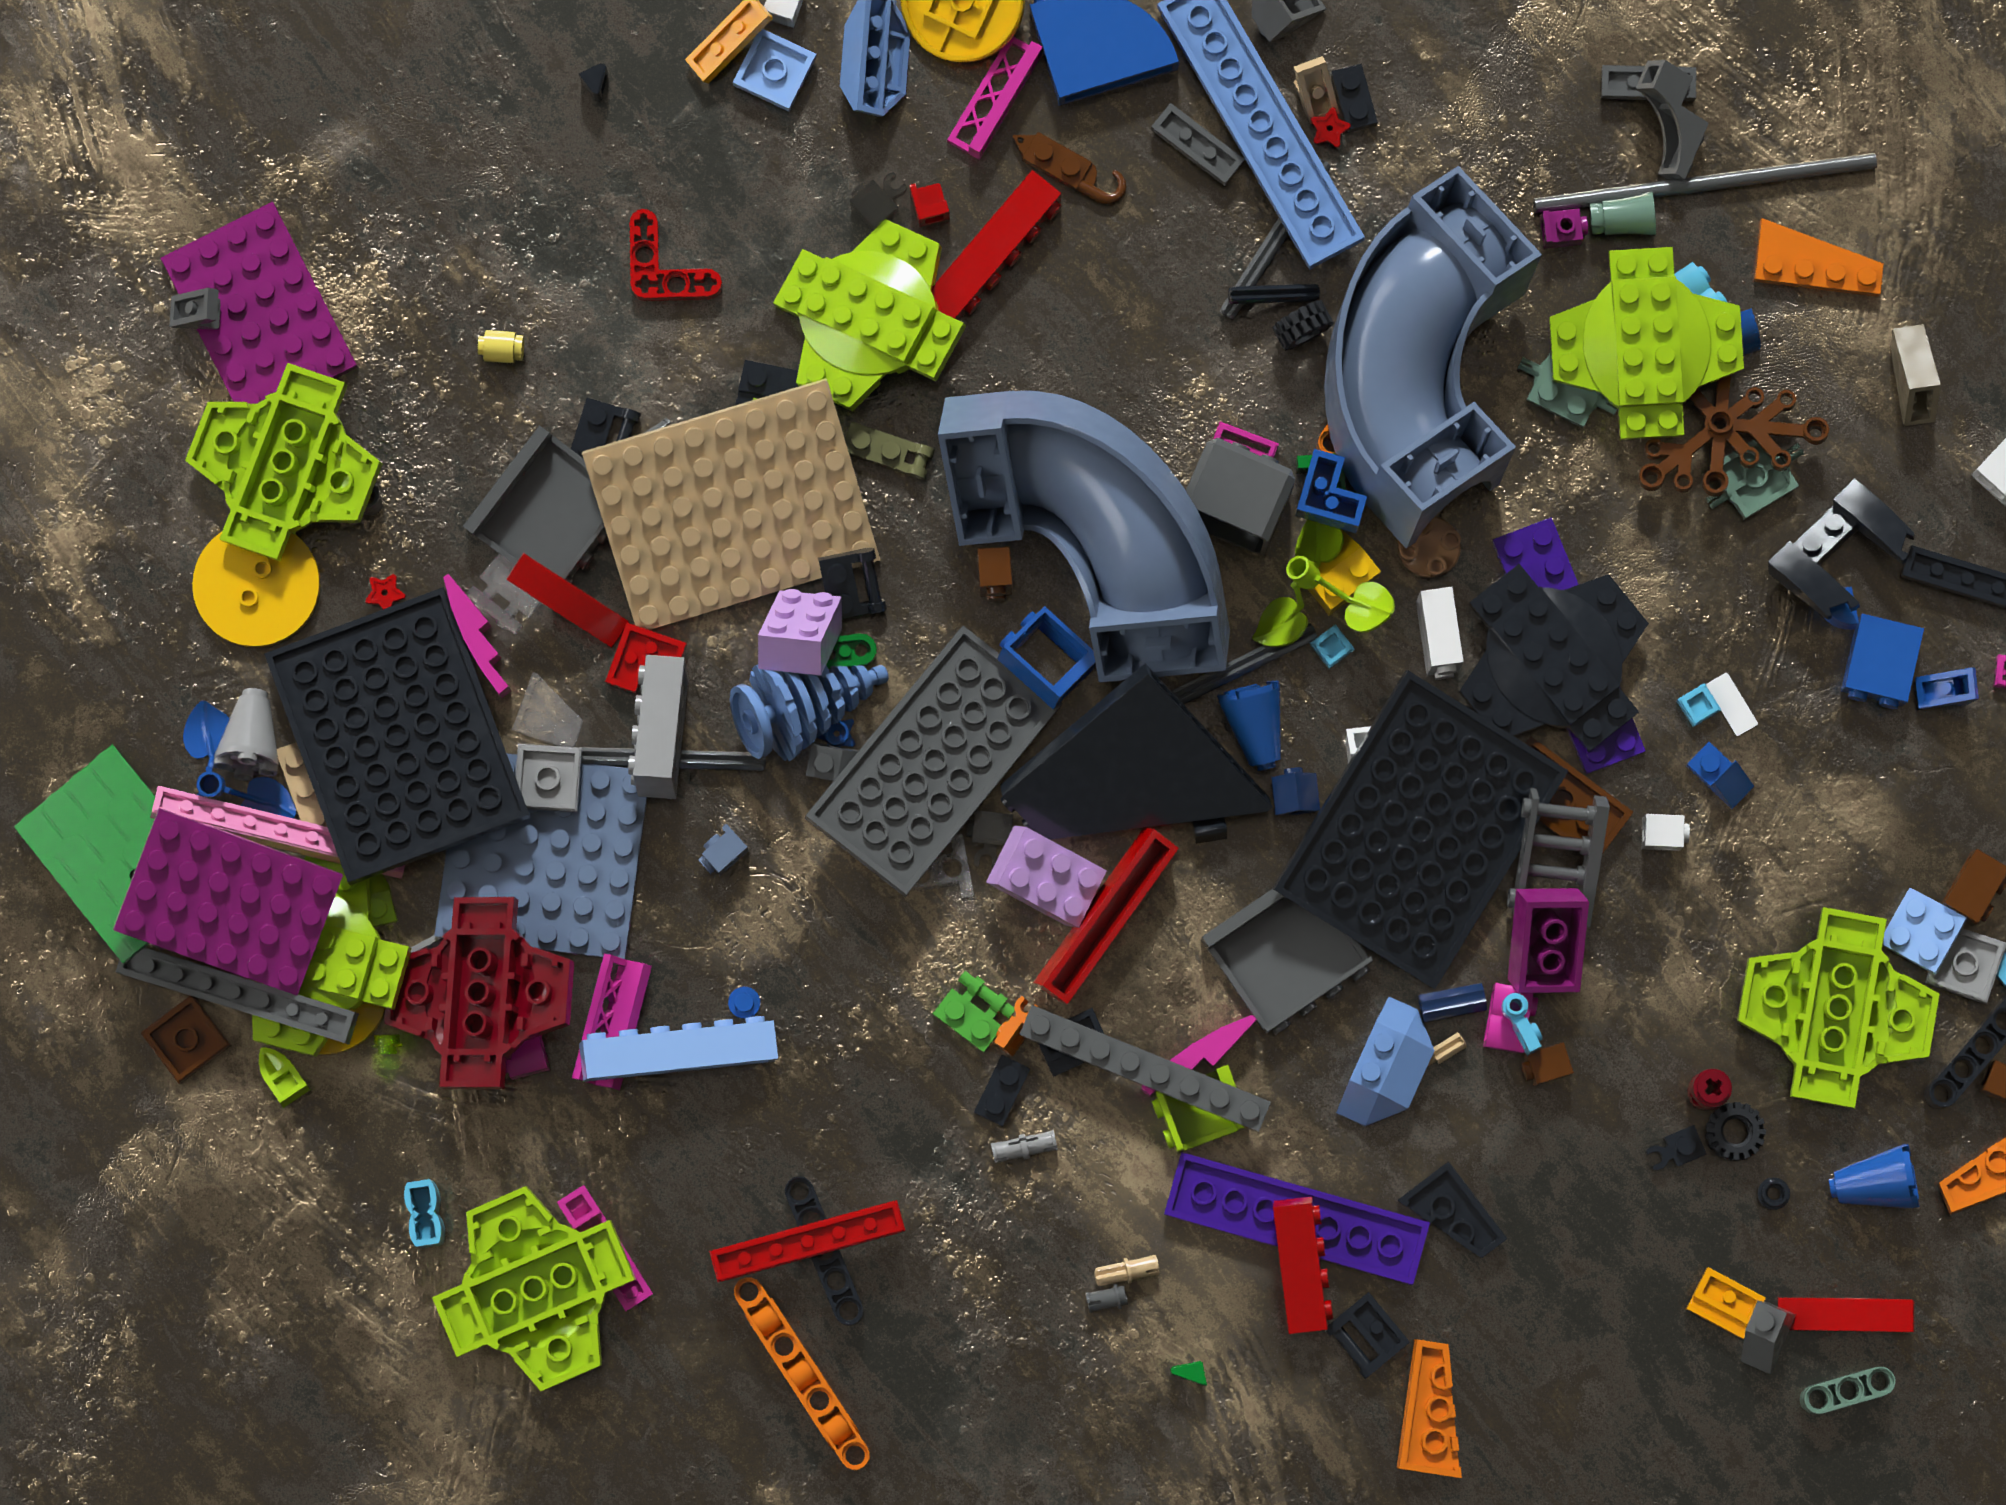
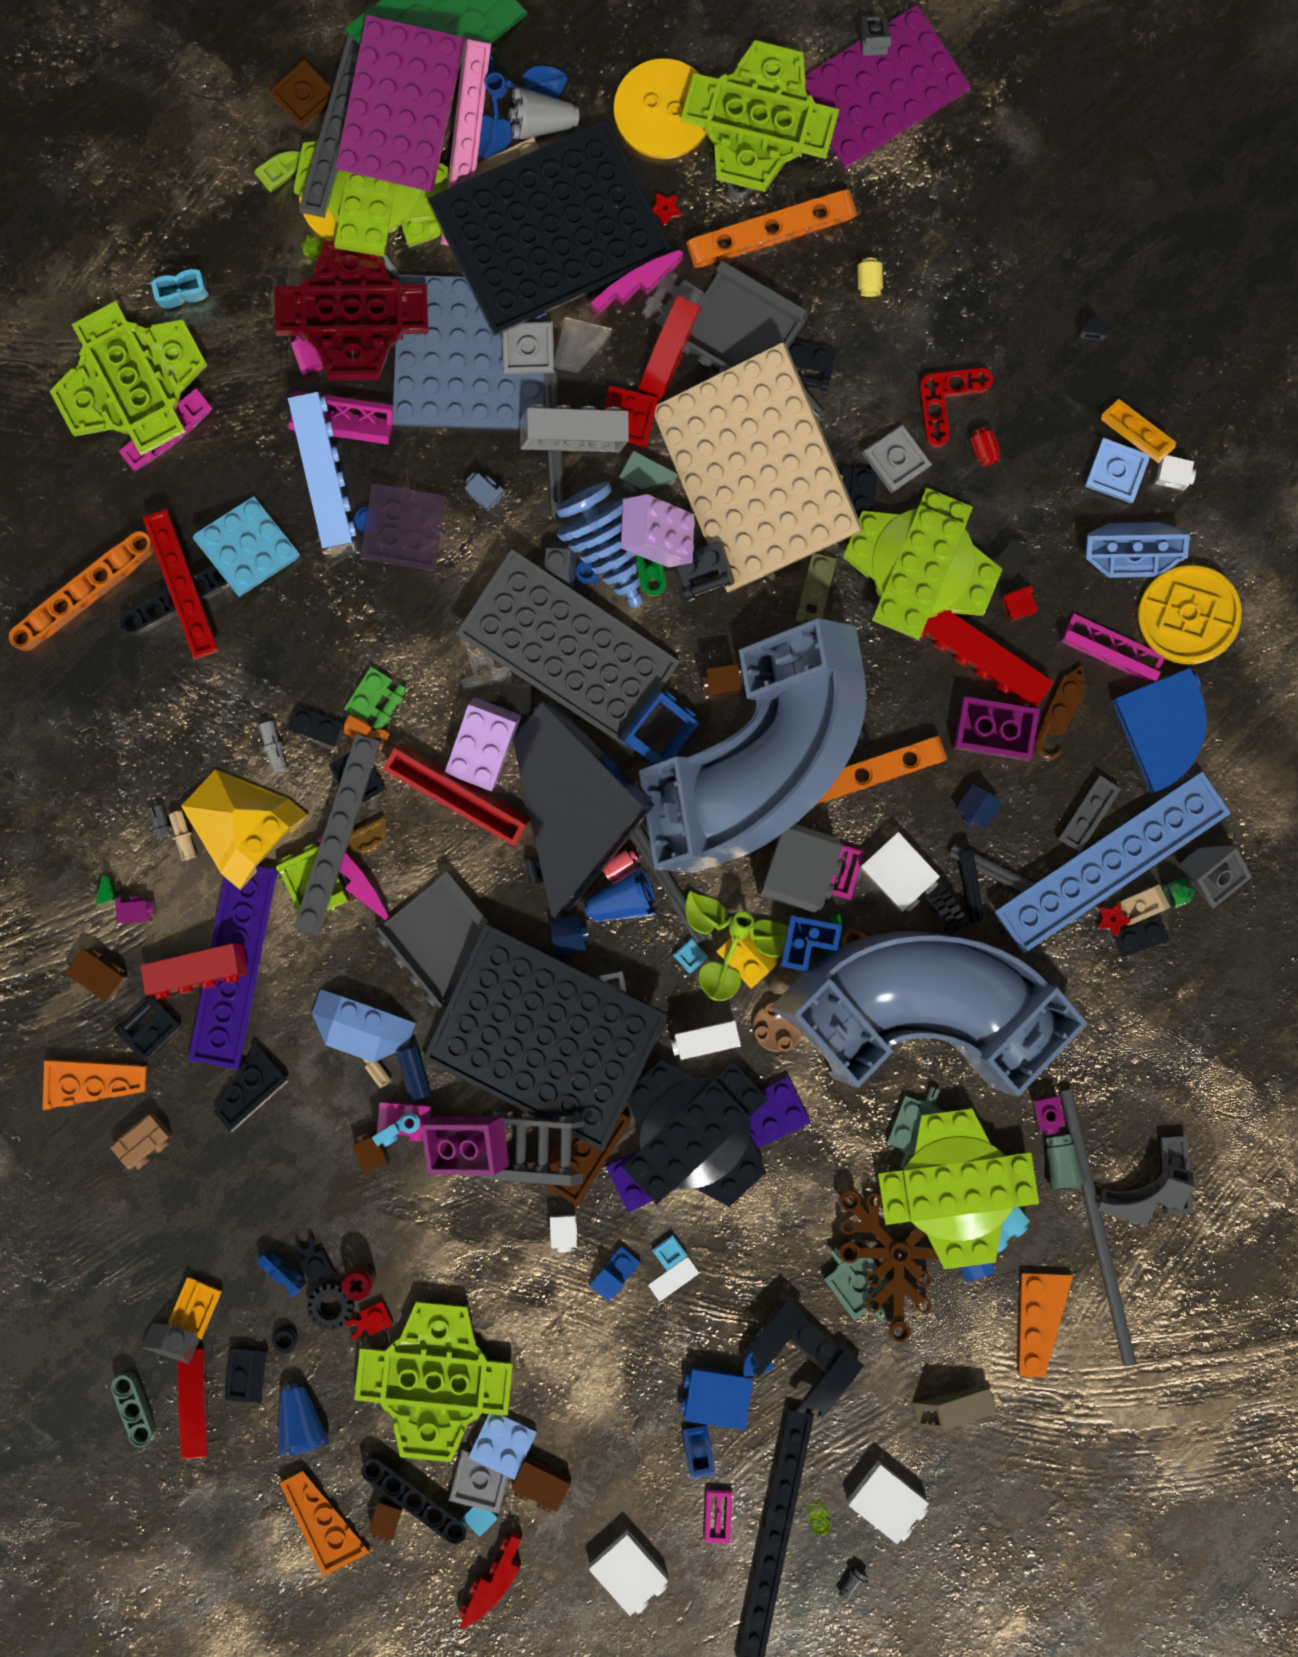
camera: 90 degrees right, 5 degrees up
none -> reddish brown brick [64,947,128,1002]
none -> medium nougat brick [110,1113,172,1170]
none -> magenta brick [115,896,155,924]
none -> yellow wedge [181,769,308,890]
none -> medium azure plate [193,496,300,597]
none -> black plate [224,1347,268,1404]
none -> blue wing [257,1252,306,1297]
none -> red plate [345,1300,394,1339]
none -> pearl gold tile [347,816,387,853]
none -> clear purple plate [360,483,446,572]
none -> coral brick [603,848,640,883]
none -> sand green slope [619,451,678,494]
none -> orange beam [686,190,858,268]
none -> orange beam [816,736,948,805]
none -> white brick [860,832,940,912]
none -> light grey tile [862,424,932,494]
none -> magenta brick [953,697,1040,762]
none -> dark blue brick [956,784,1002,829]
none -> red brick [970,427,1001,467]
none -> green rock [1163,877,1196,908]

